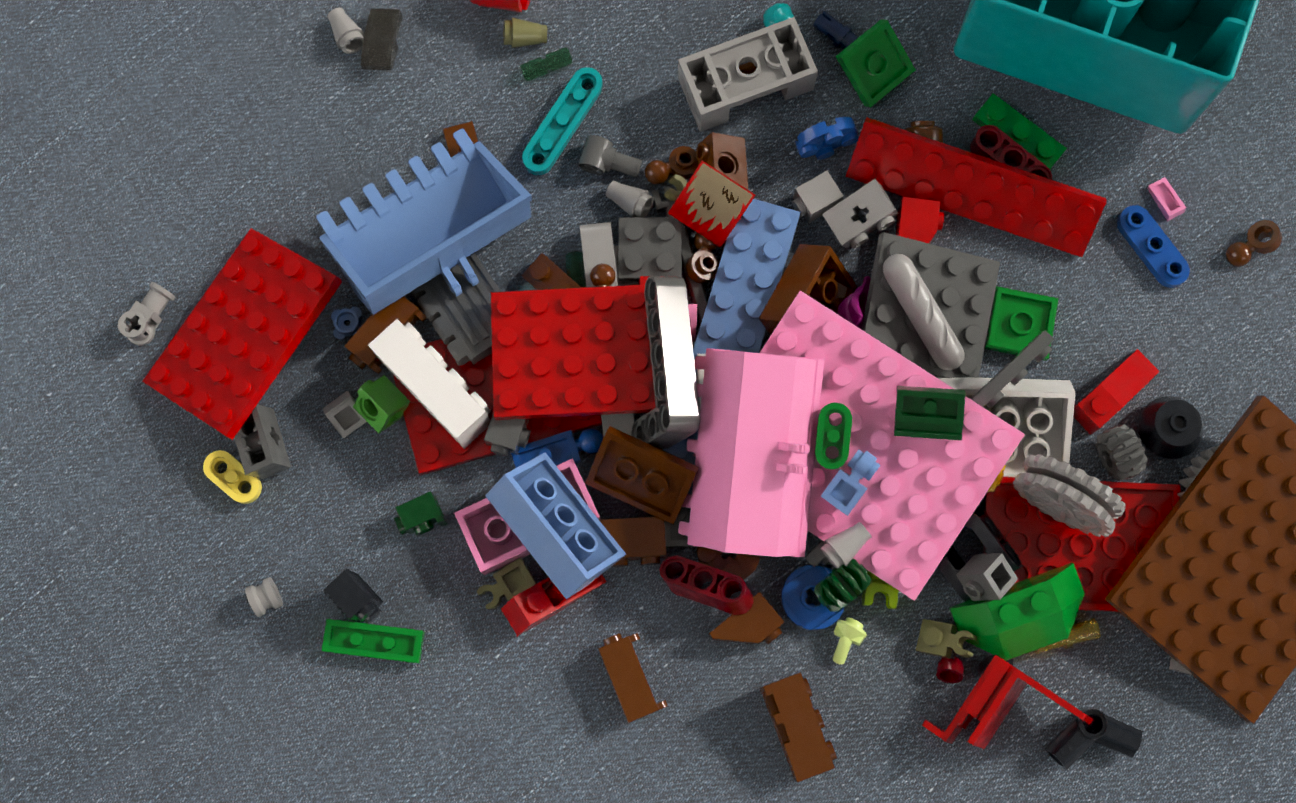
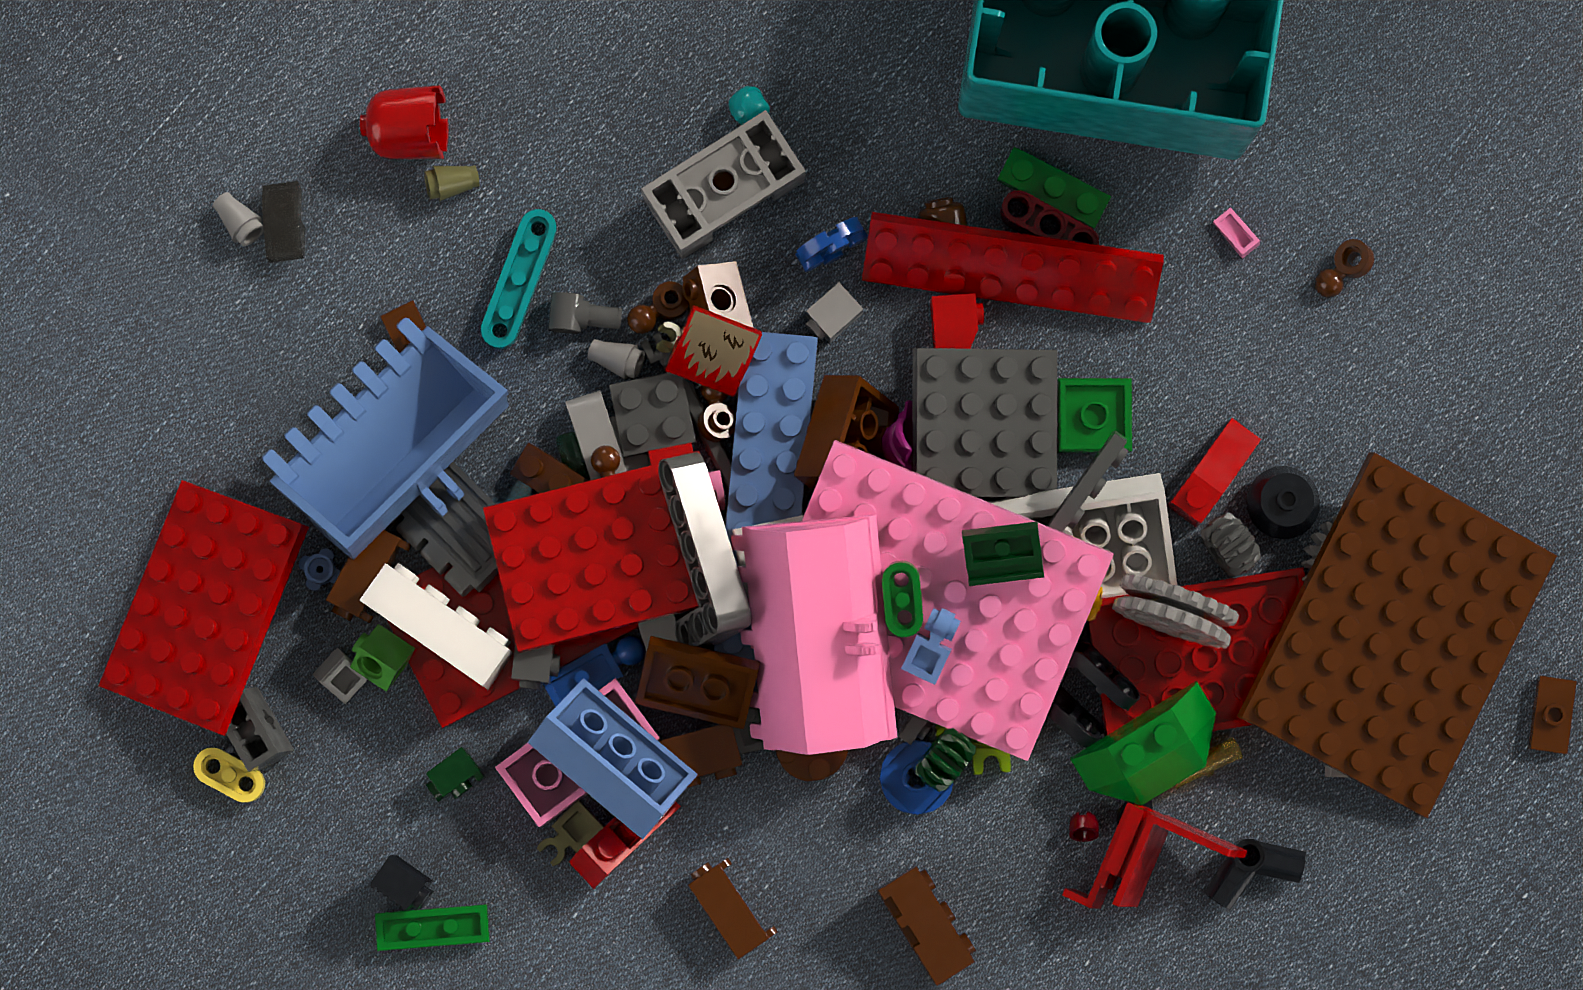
camera: 20 degrees left, 5 degrees up
light grey connector [118,282,176,346] -> none
light grey wheel [245,577,283,617] -> none
clear green piece [520,47,573,81] -> none
dark red beam [660,555,754,615] -> none
reddish brown slope [708,592,784,645] -> none
dark blue pin [813,11,859,50] -> none
light grey cone [821,522,872,569] -> none
light grey brick [822,179,899,249] -> none
yellowish green plate [833,617,867,664] -> none
green plate [835,19,916,108] -> none
light grey piece [883,254,965,371] -> none
olive plate [916,619,977,659] -> none
dark grey brick [956,553,1018,601] -> none
blue plate [1117,205,1190,288] -> none

